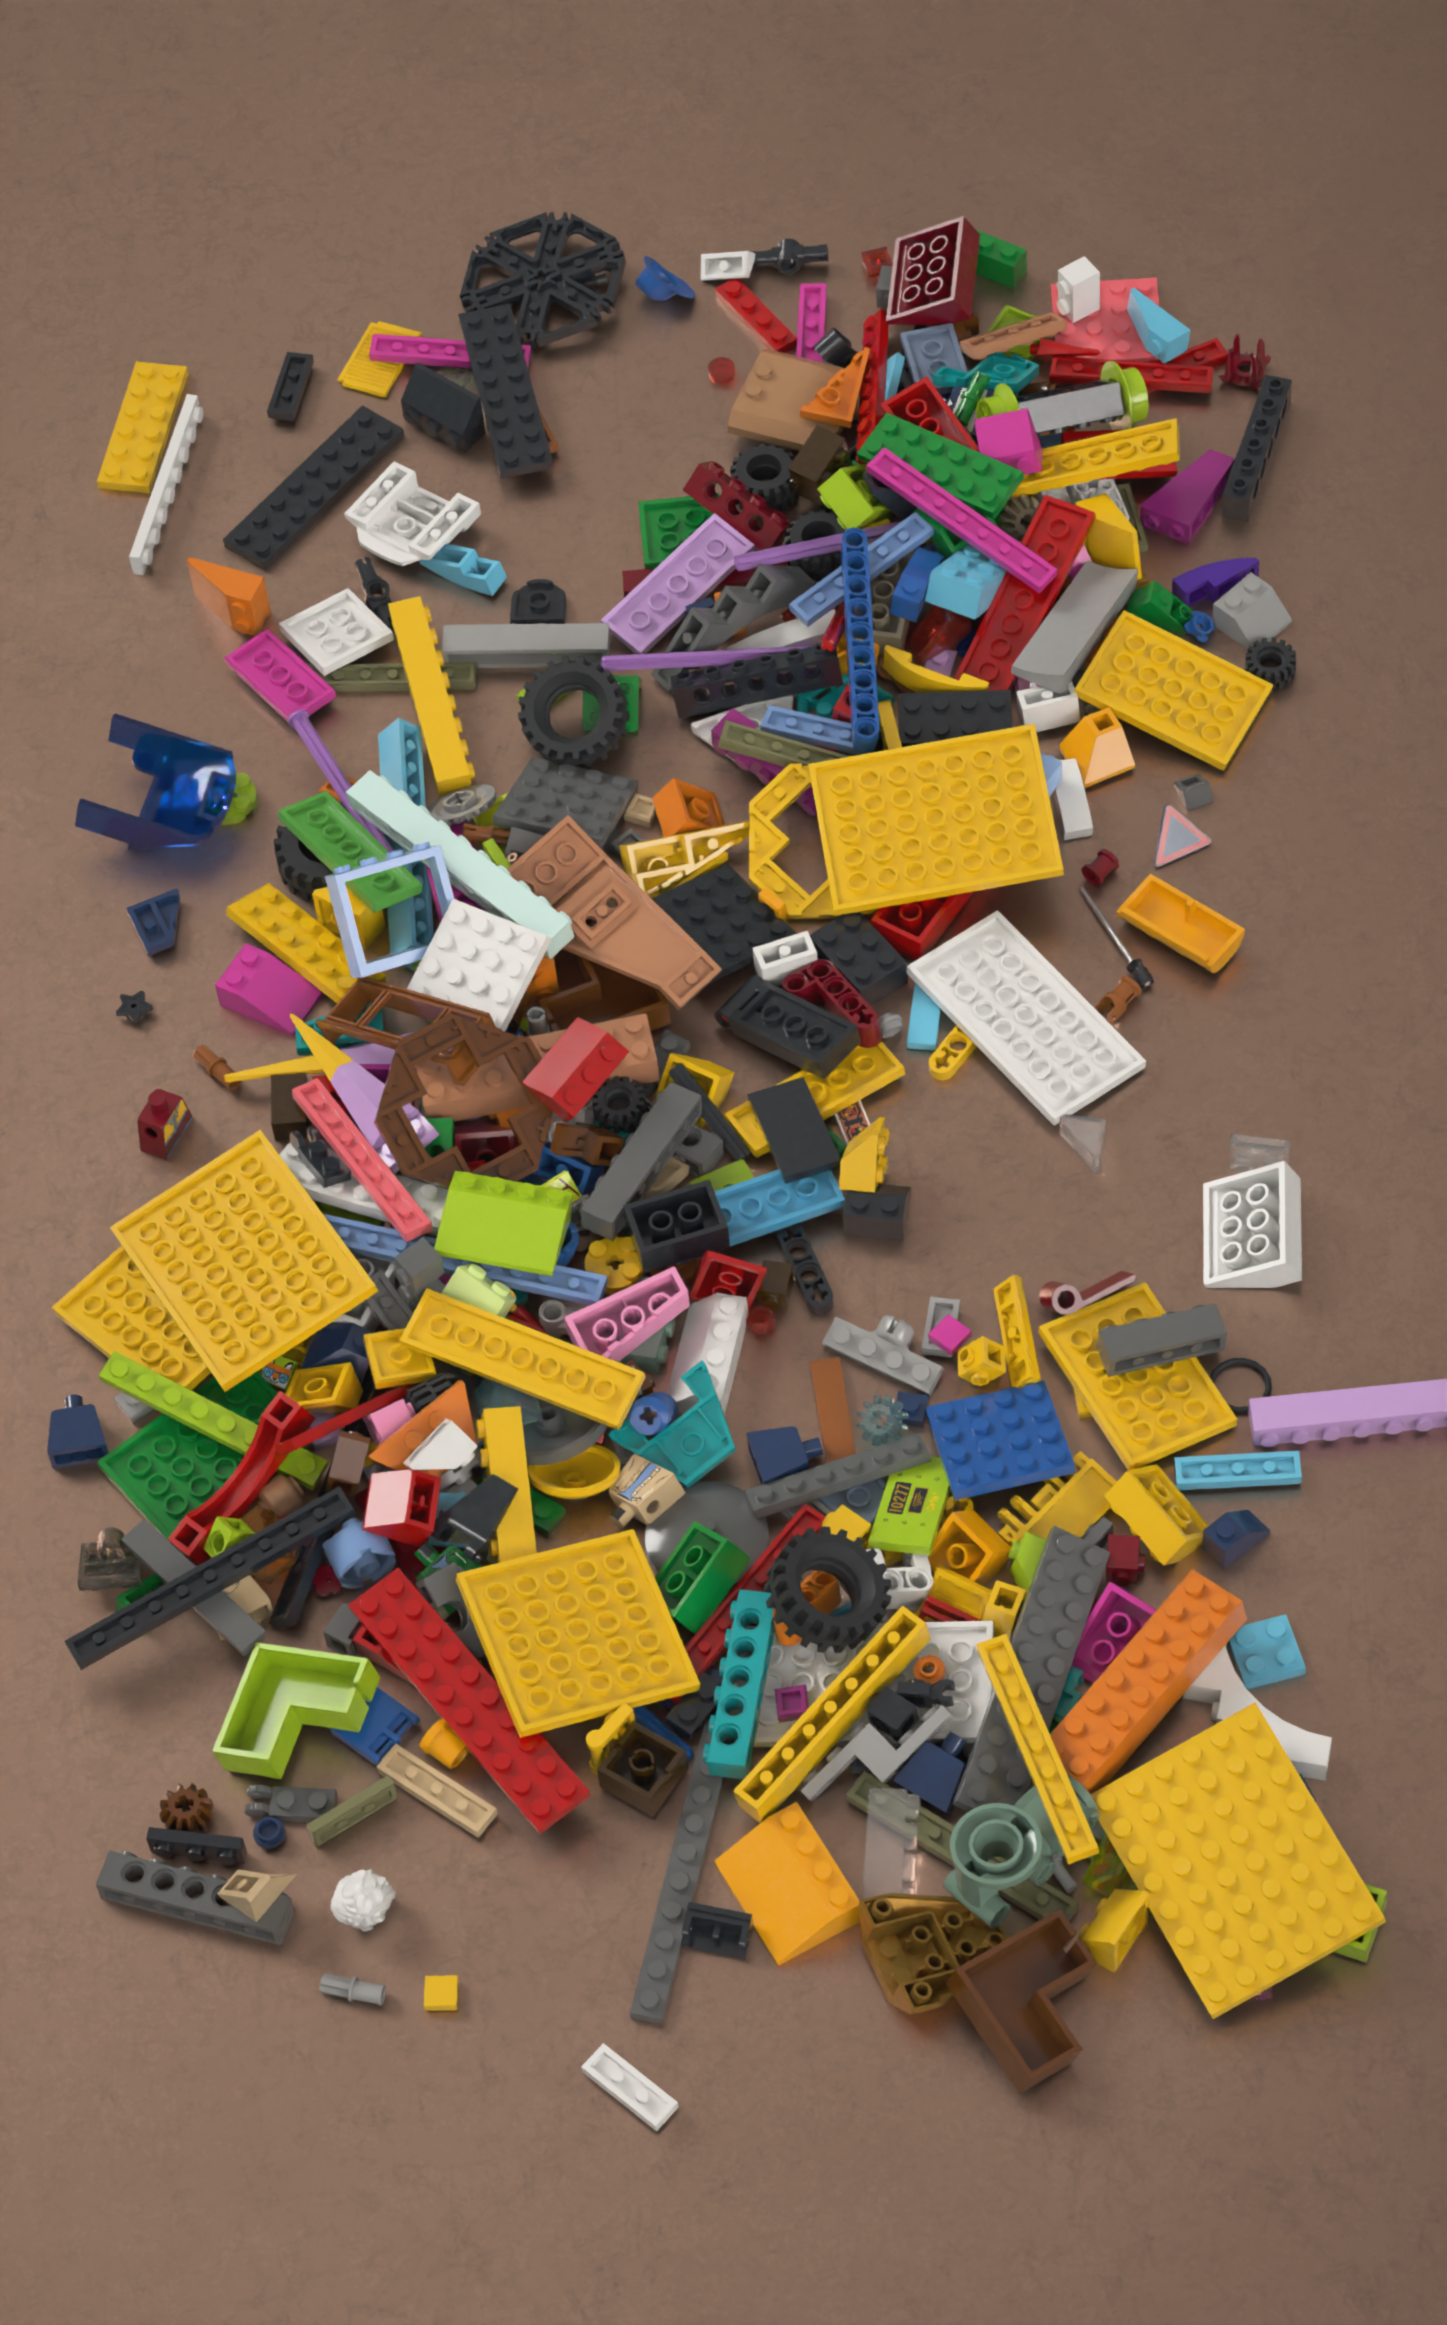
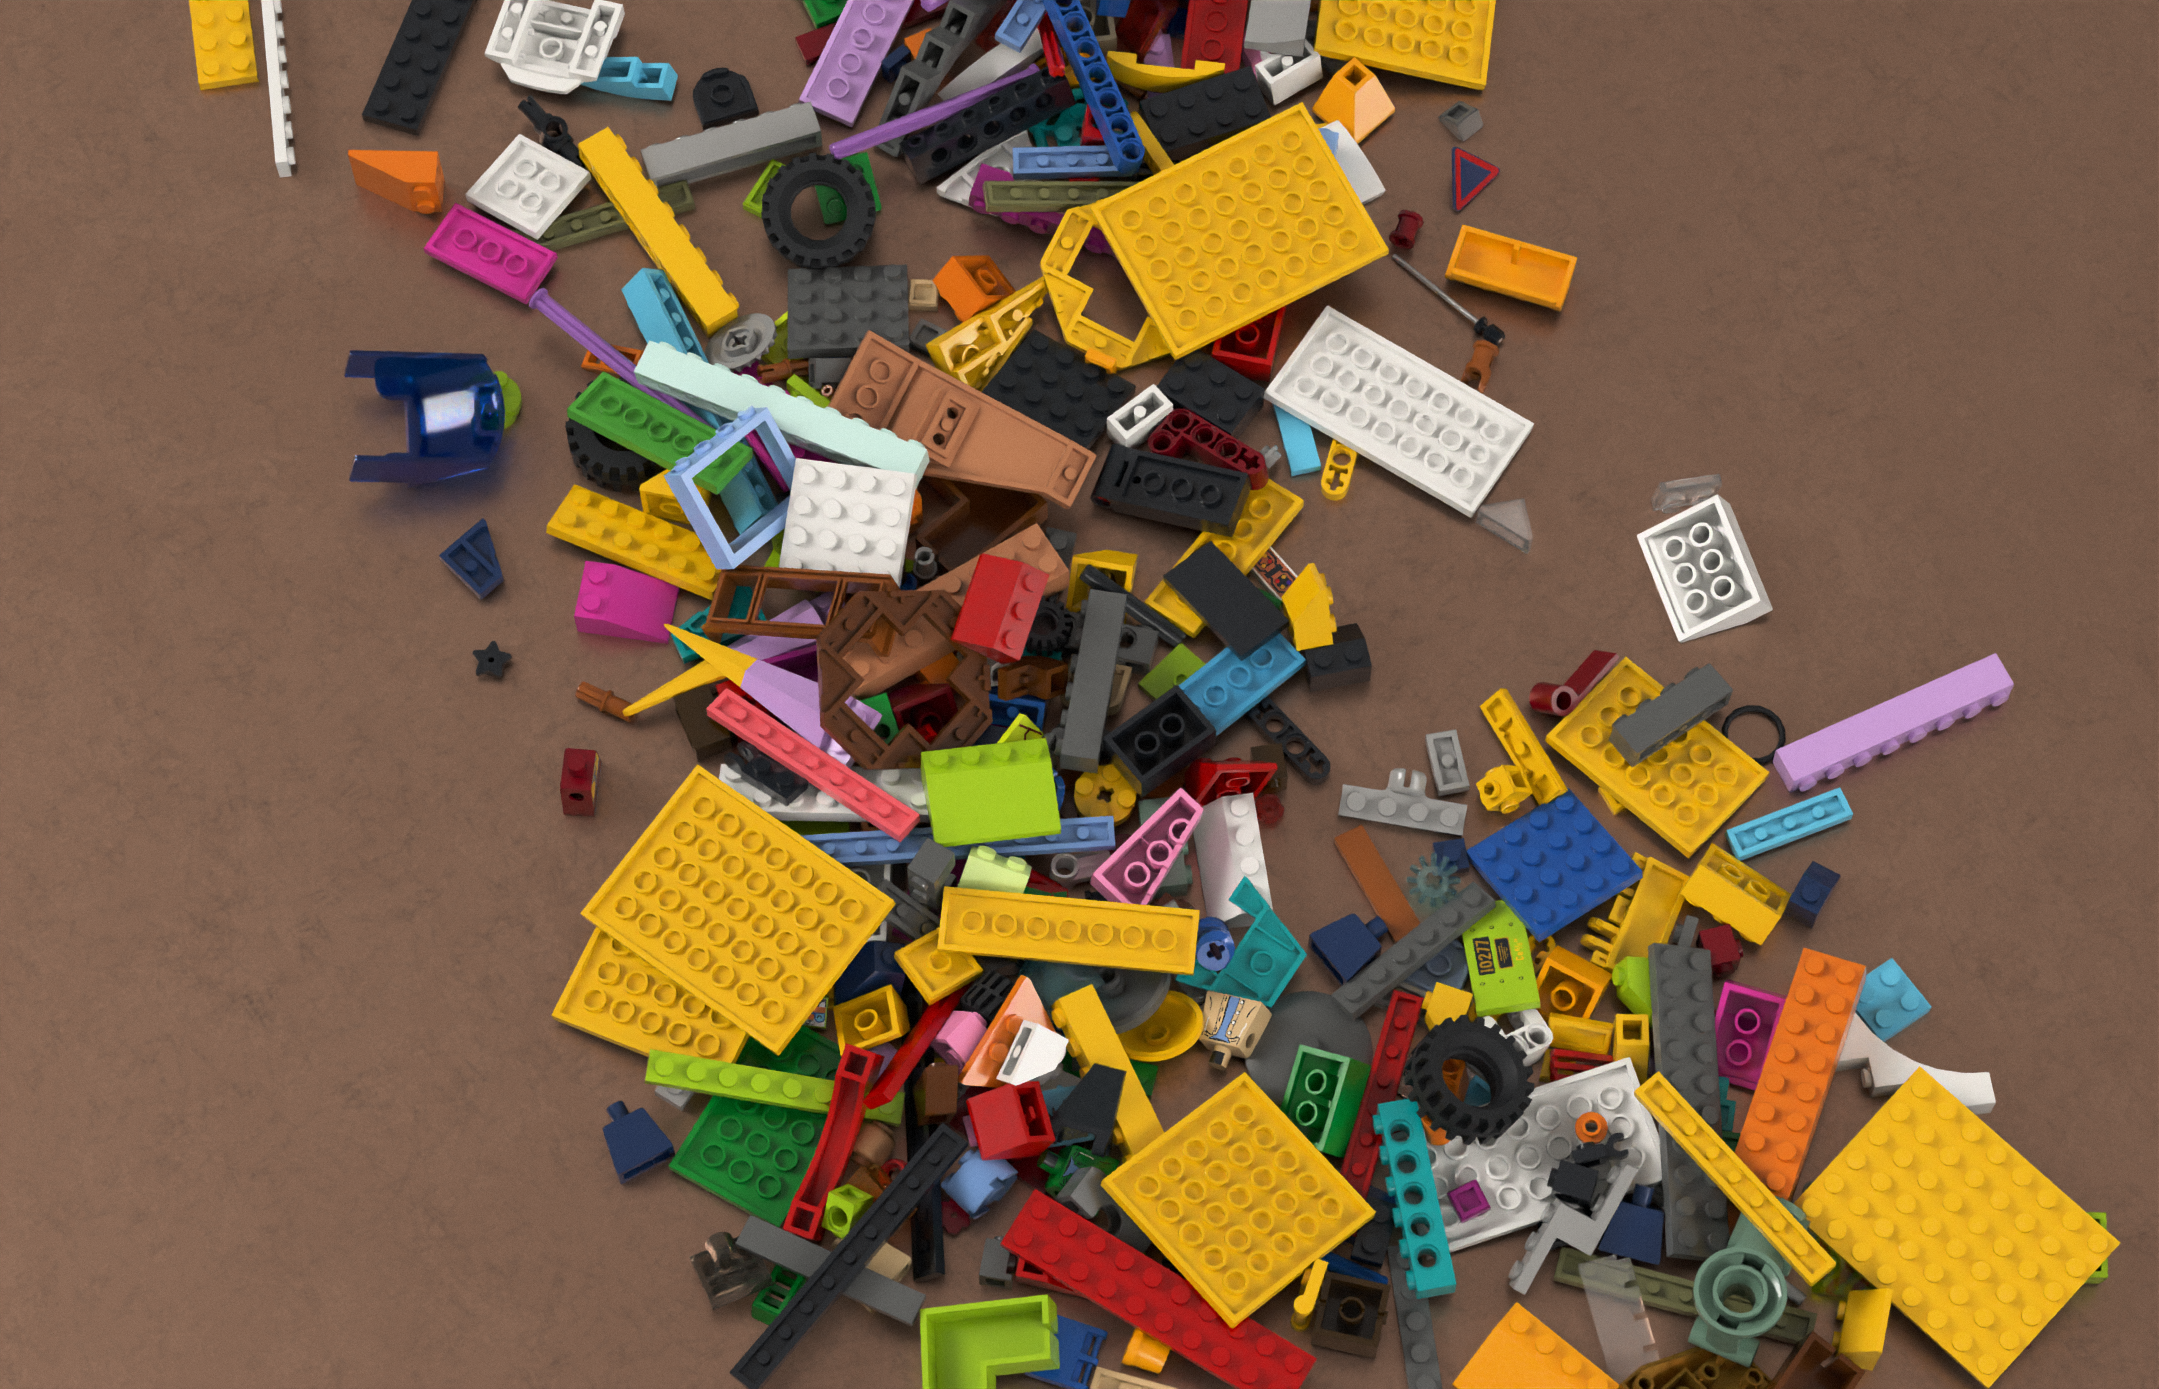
camera: 25 degrees left, 10 degrees up
yellow brick [733,1605,931,1823] -> none
dark pink tile [928,1314,972,1356] -> none

